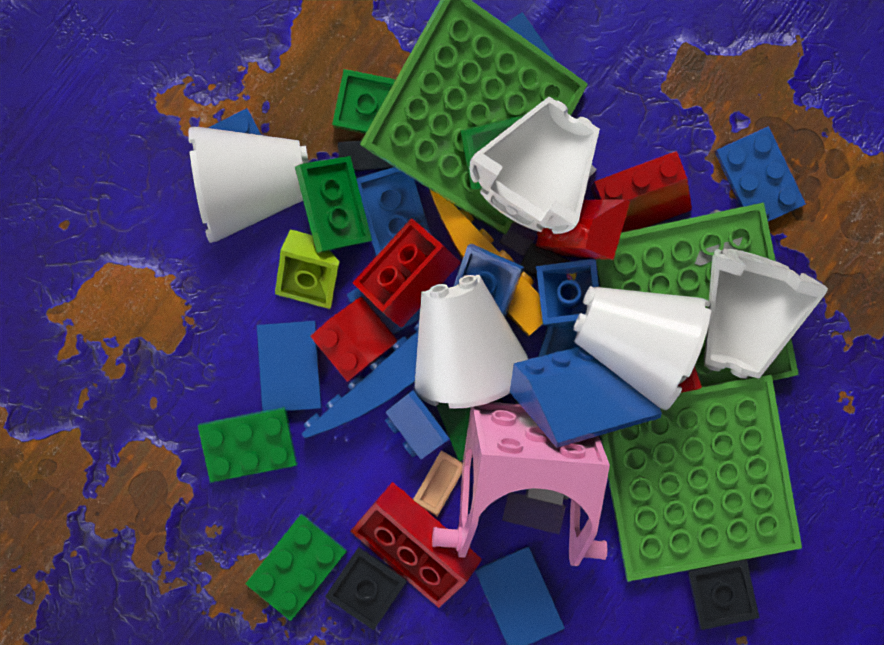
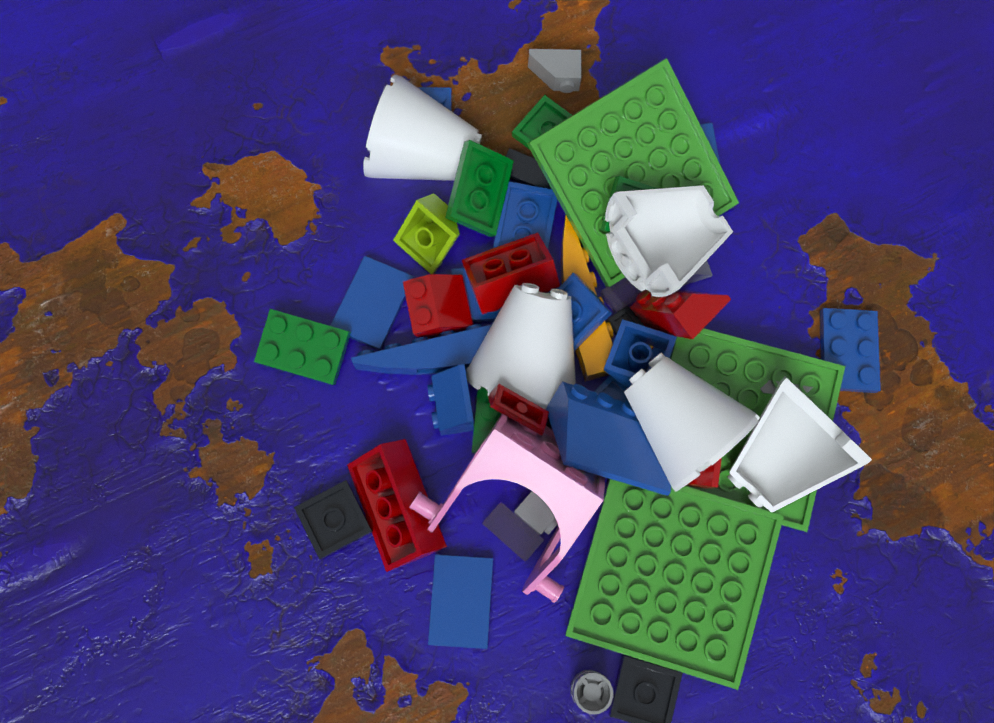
camera: 25 degrees right, 10 degrees down
green plate [245,514,347,621] -> none
light nougat tile [413,450,463,516] -> none
red slope [590,151,692,233] -> none
none -> red slope [488,384,549,436]
none -> light grey slope [528,49,581,93]
none -> light grey wheel [570,670,613,714]

